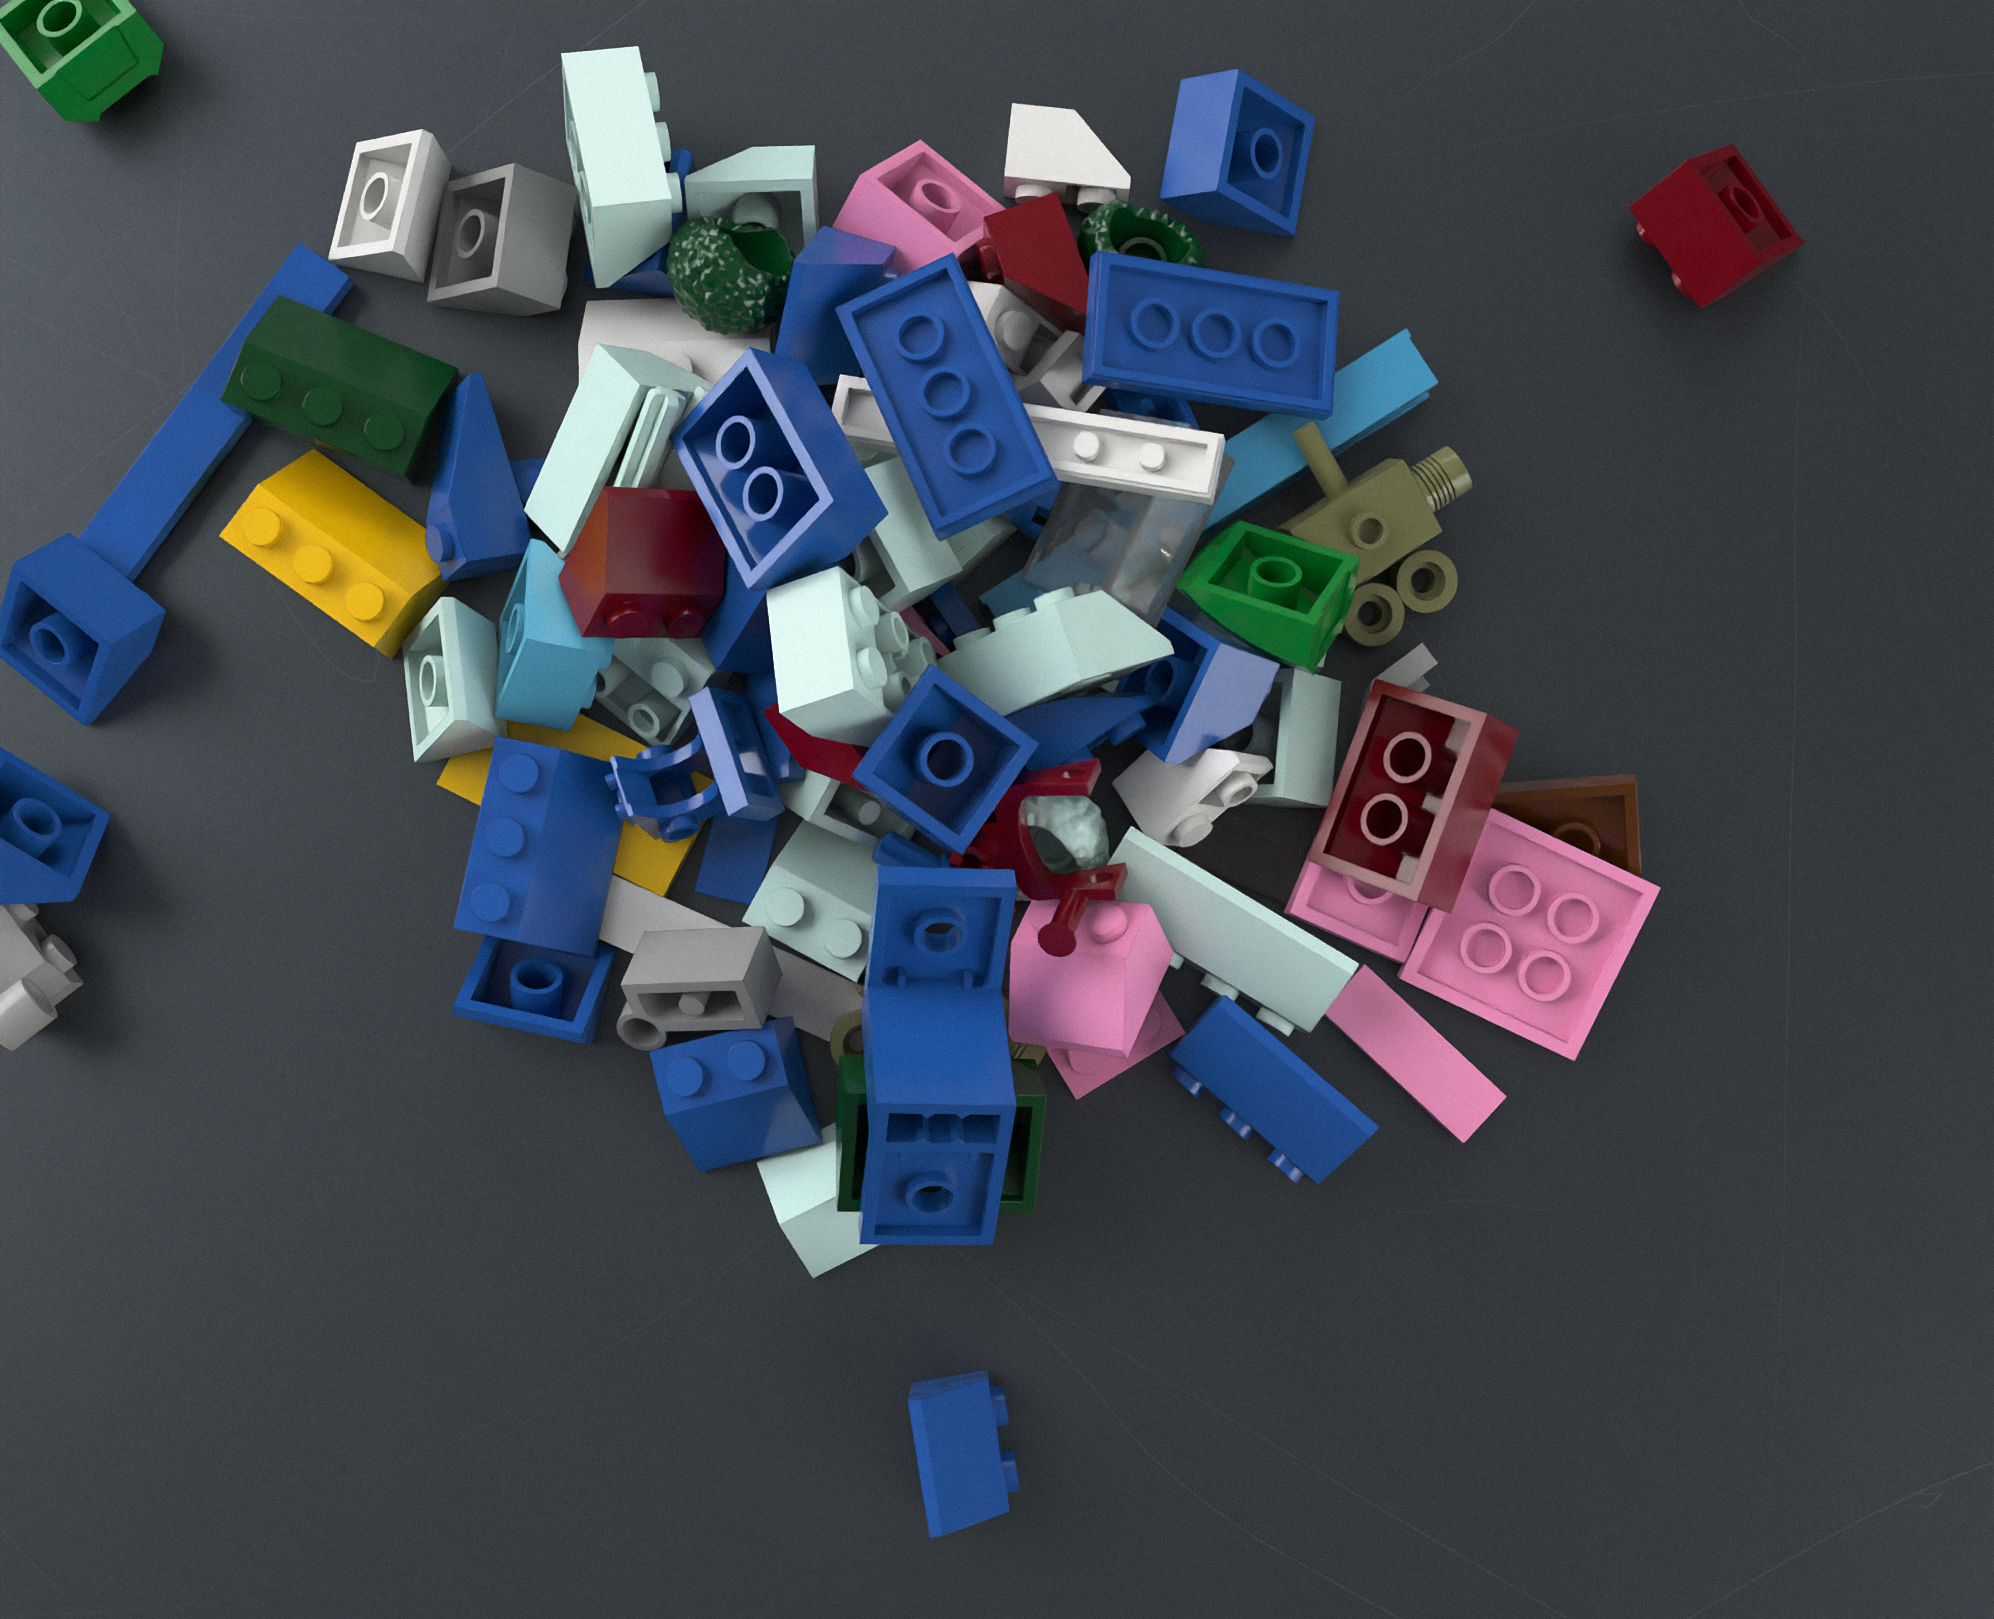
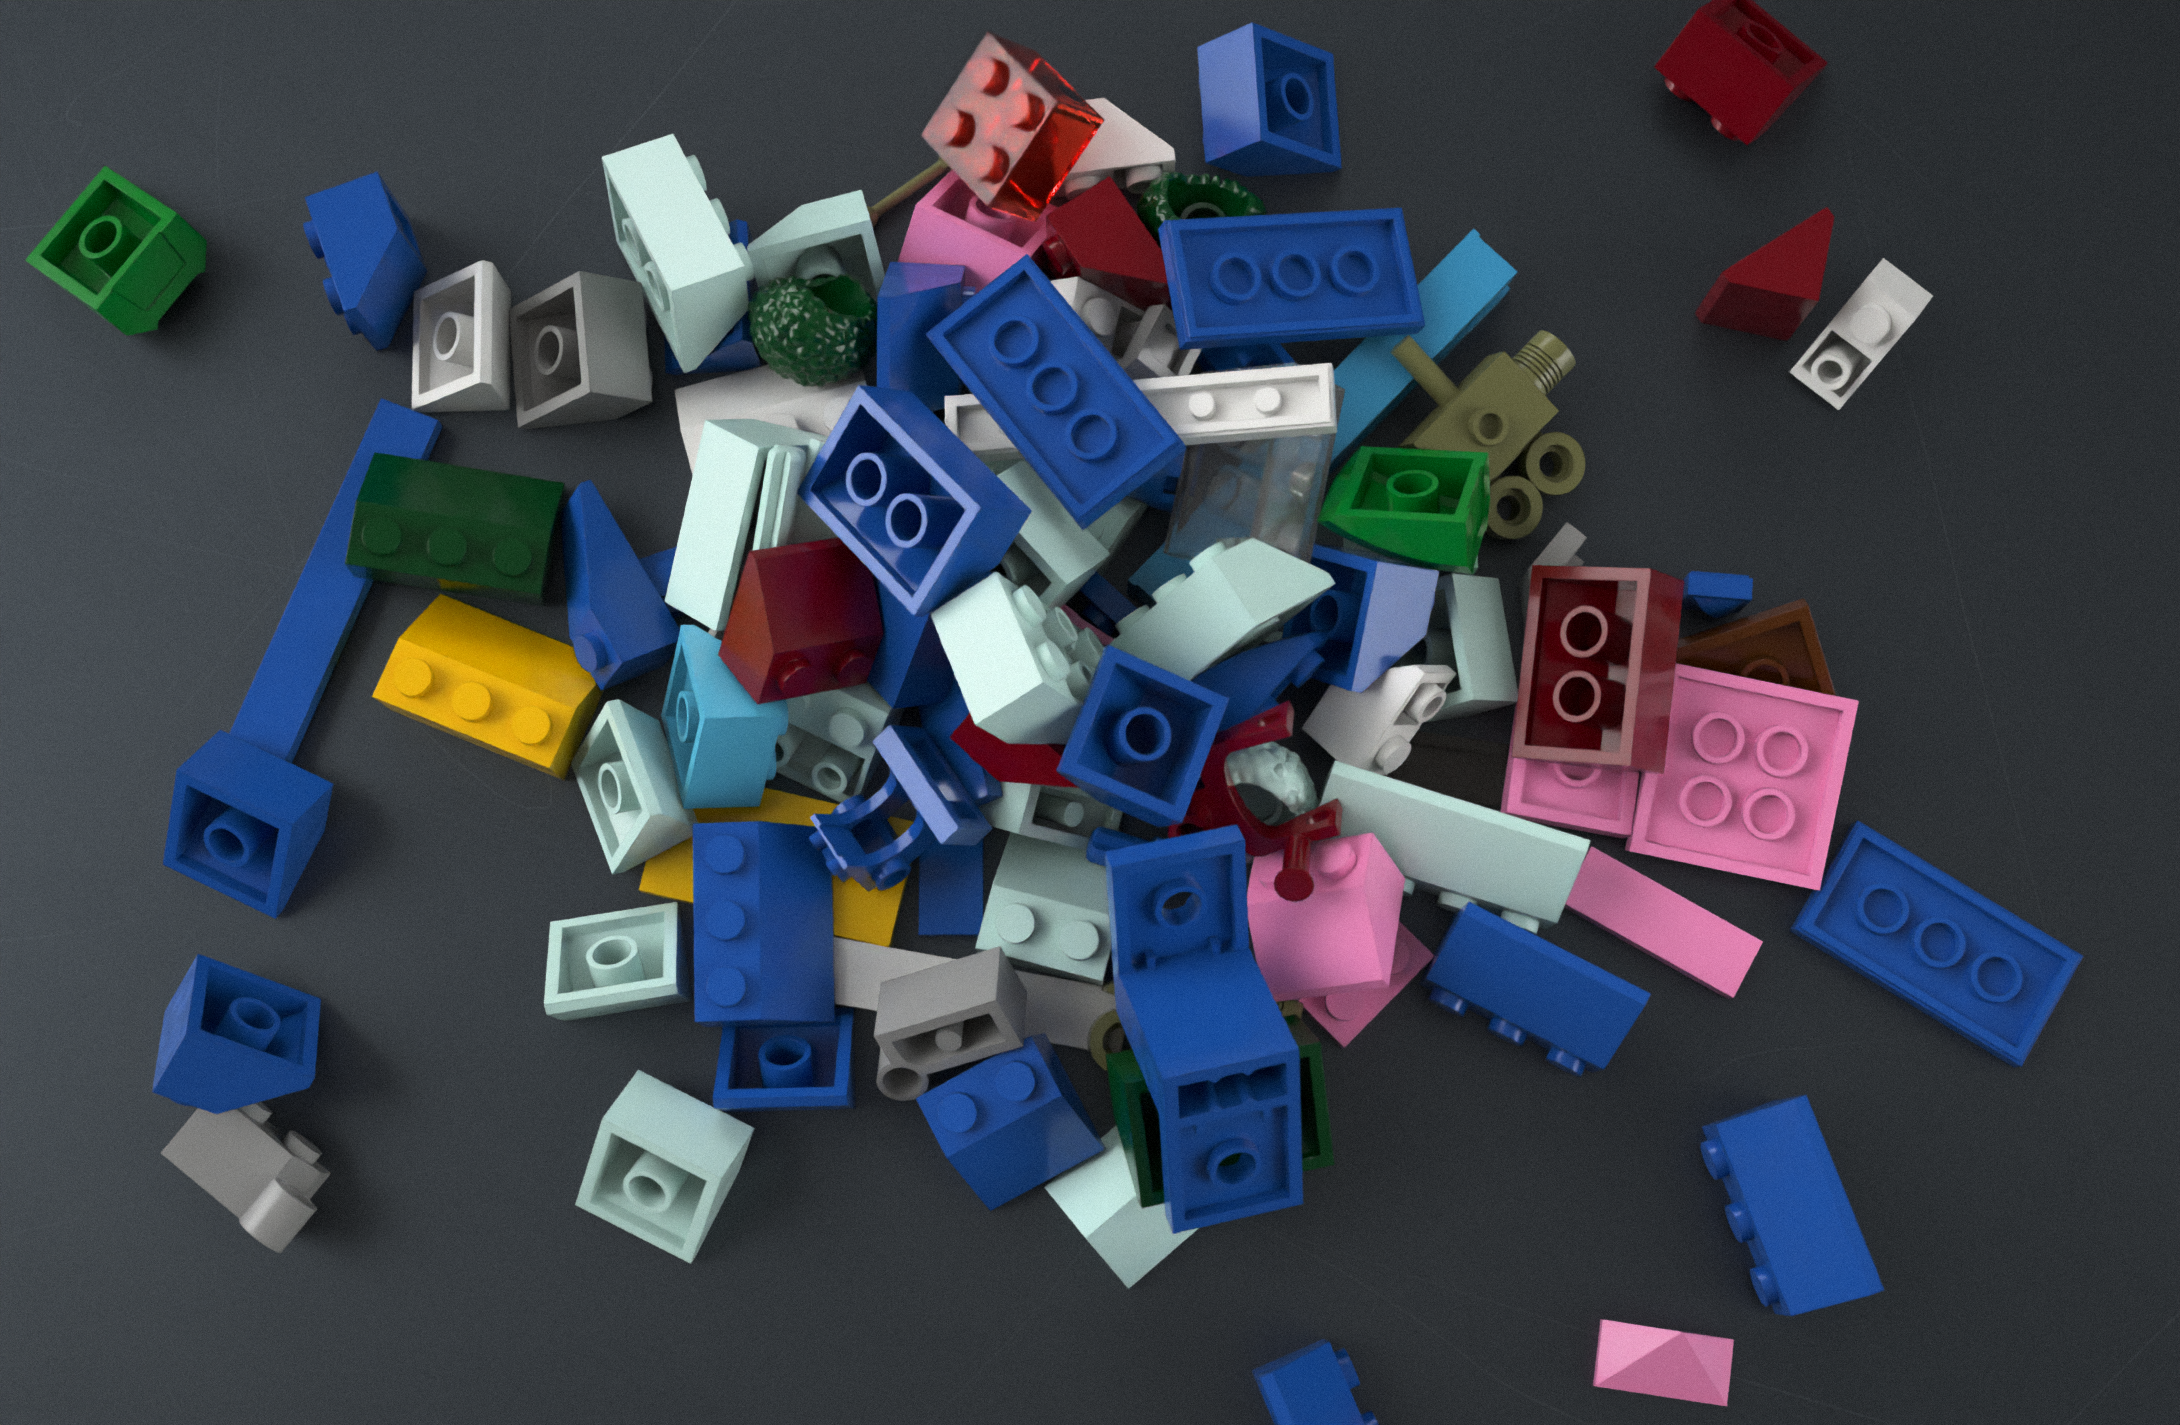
camera: 10 degrees left, 5 degrees down
none -> blue slope [303,172,427,351]
none -> light aqua slope [544,902,692,1021]
none -> light aqua slope [575,1070,755,1264]
none -> olive hinge [867,147,965,228]
none -> clear red brick [921,32,1104,222]
none -> bright pink slope [1593,1319,1734,1406]
none -> blue tile [1681,571,1753,618]
none -> dark red slope [1695,207,1834,341]
none -> blue slope [1700,1095,1884,1316]
none -> blue tile [1789,820,2084,1068]
none -> white slope [1790,258,1933,410]

